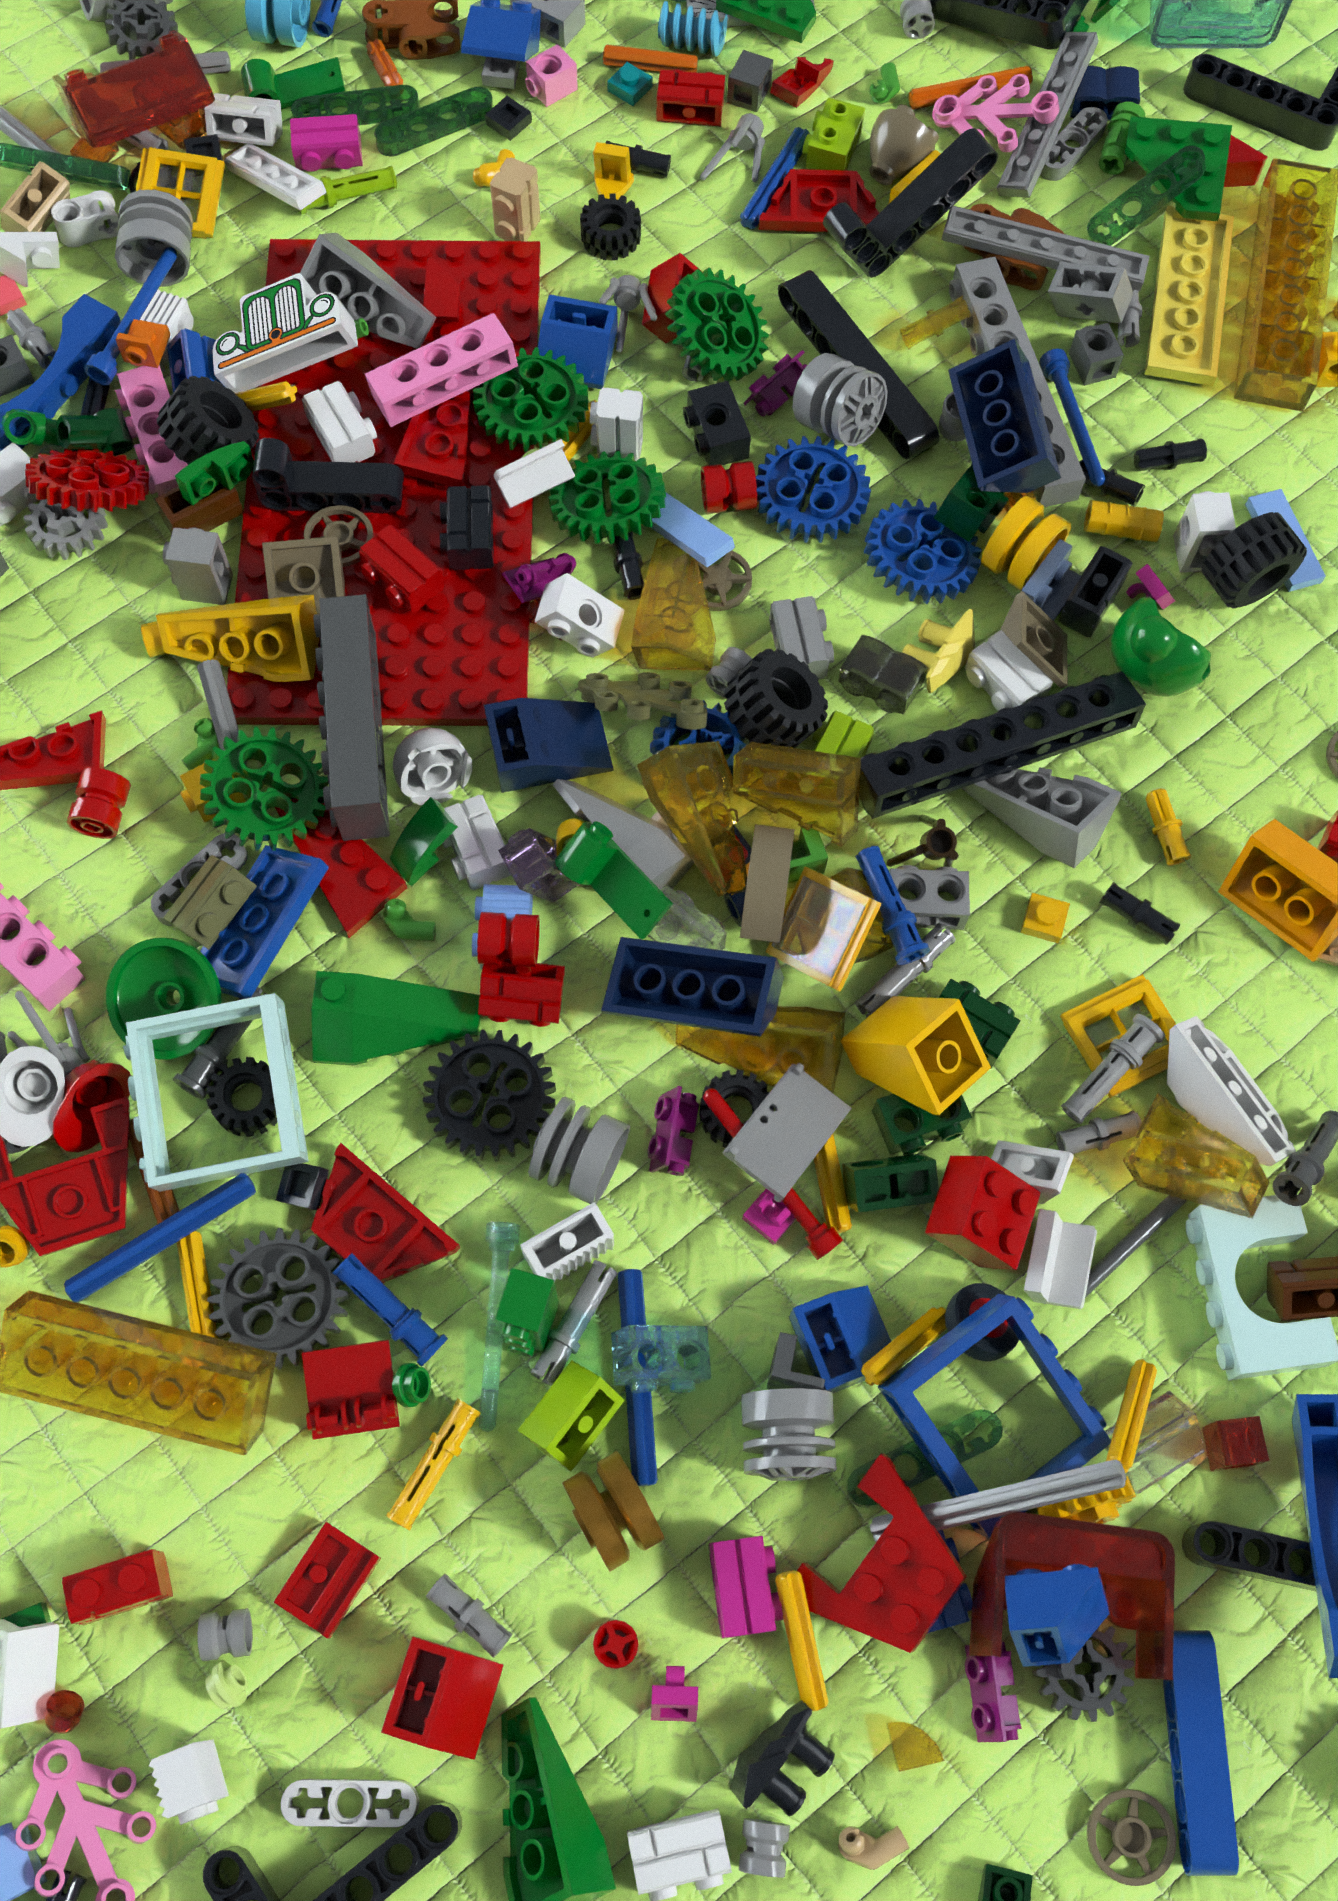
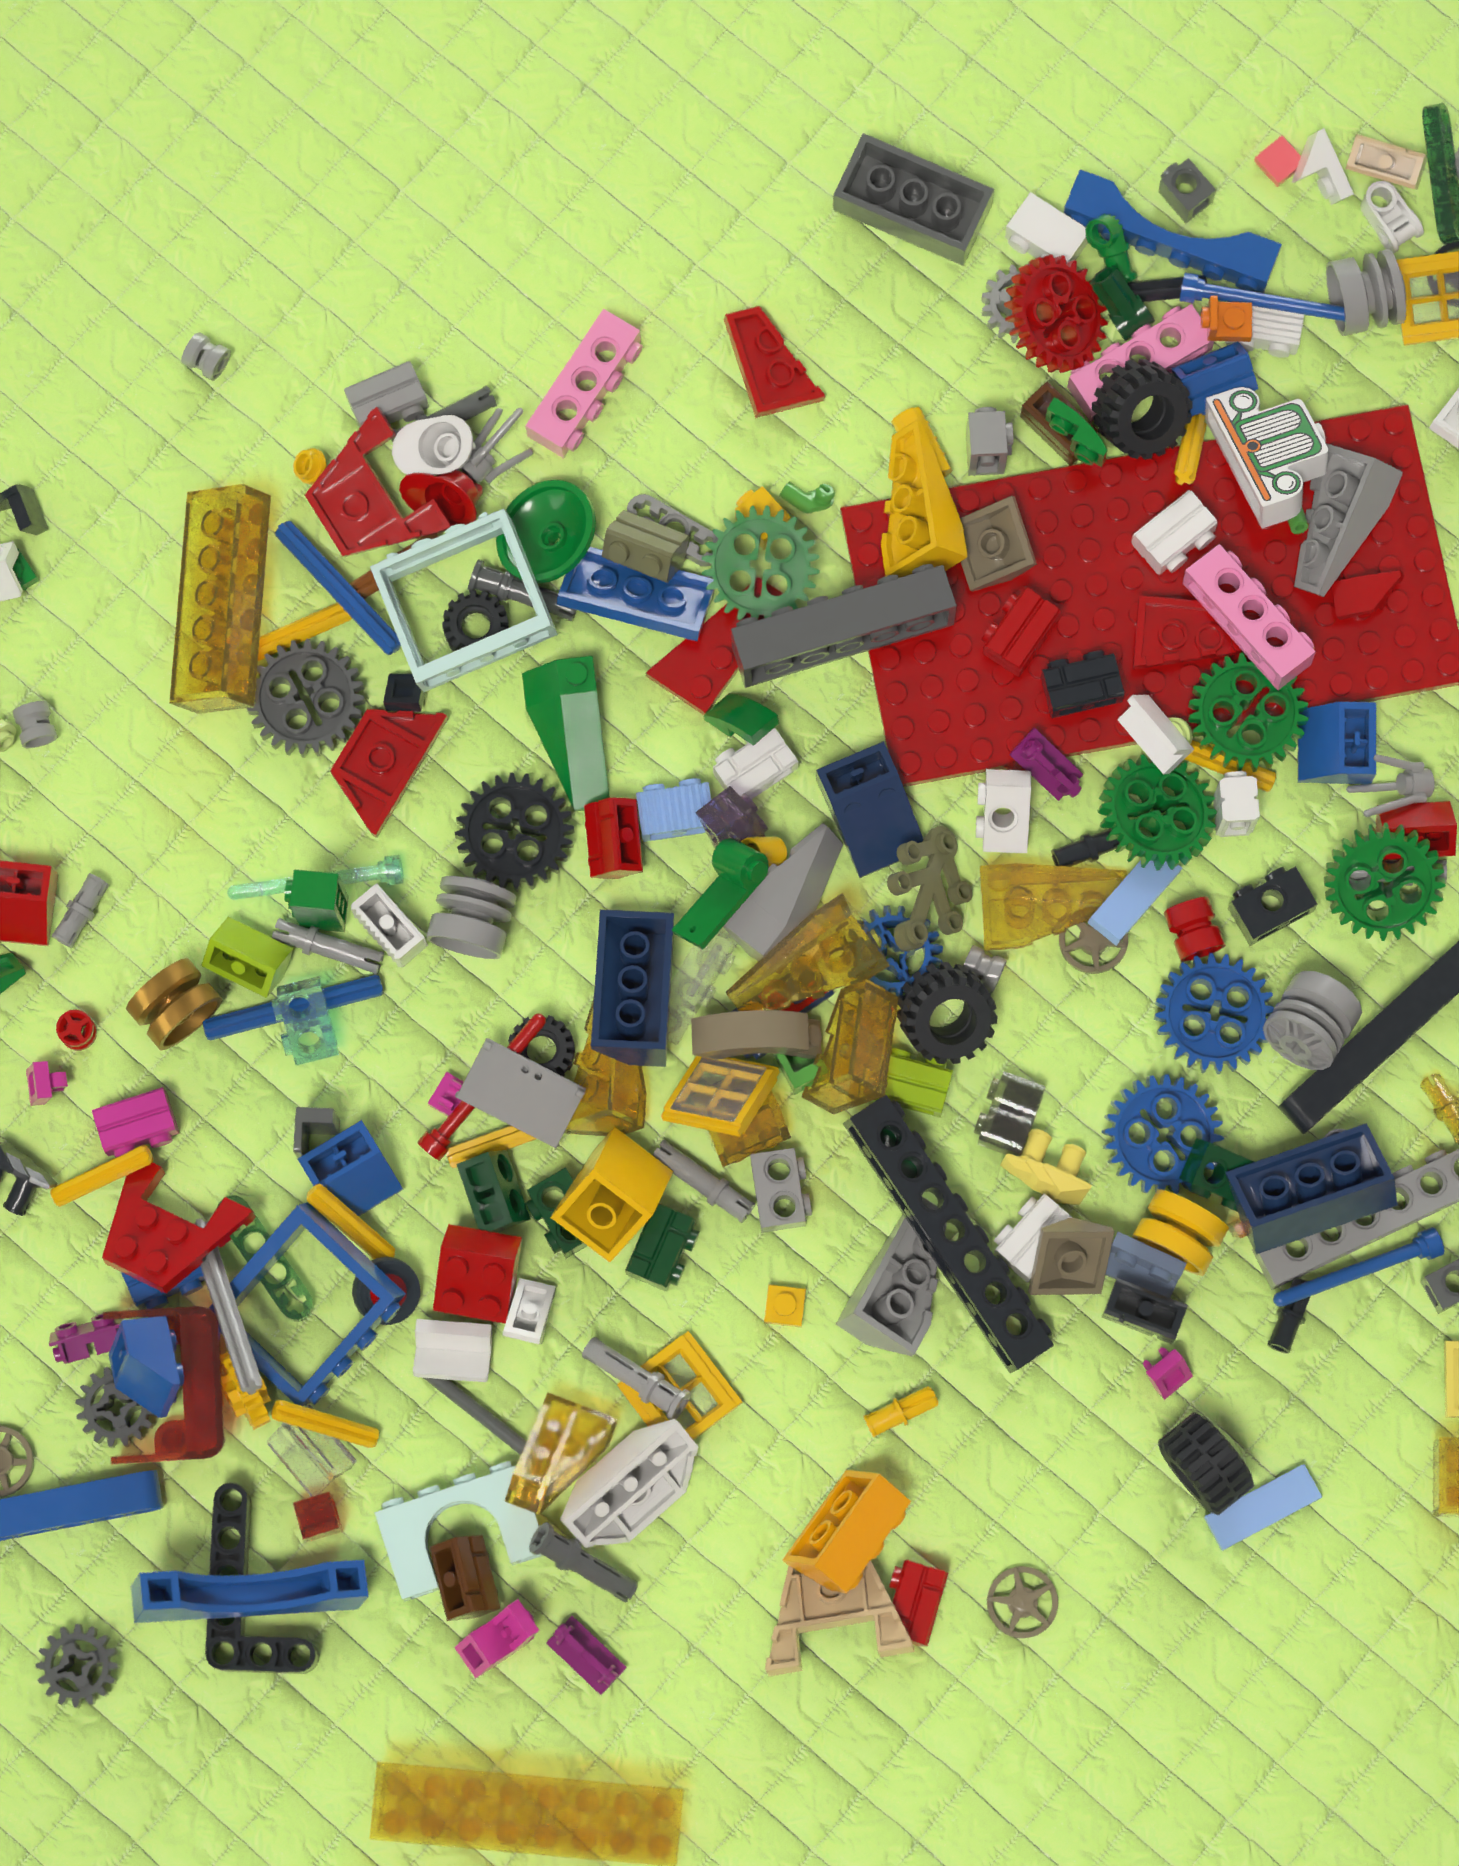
camera: 85 degrees right, 10 degrees up
light grey axle [6,308,56,370] -> none
red brick [62,1549,173,1625] -> none
red wheel [66,768,131,839] -> none
light grey axle [197,660,247,765] -> none
black beam [252,438,404,513] -> none
red plate [274,1522,381,1639] -> none
red hinge [302,1339,400,1440] -> none
dark tan wheel [304,505,374,567] -> none
blue pin [333,1253,448,1367] -> none
bright green arm [383,899,436,941] -> none
yellow pin [386,1398,481,1531] -> none
green plate [392,1363,431,1407] -> none
white cylinder [393,727,472,805] -> none
red wheel [477,912,540,967] -> none
magenta hinge [647,1086,699,1176] -> none
light grey wheel [741,1388,837,1481] -> none
magenta hinge [743,350,807,417] -> none
light grey brick [769,596,834,679] -> none
blue pin [855,846,930,965] -> none
clear yellow tile [886,1721,944,1772] -> none
dark brown plant [887,815,959,867] -> none
light grey pin [1056,1111,1143,1154] -> none
yellow axle [1084,500,1164,542] -> none
black pin [1099,882,1181,945] -> none
green piece [1111,597,1211,697] -> none
black axle [1134,438,1207,471] -> none
white brick [1173,491,1236,573] -> none

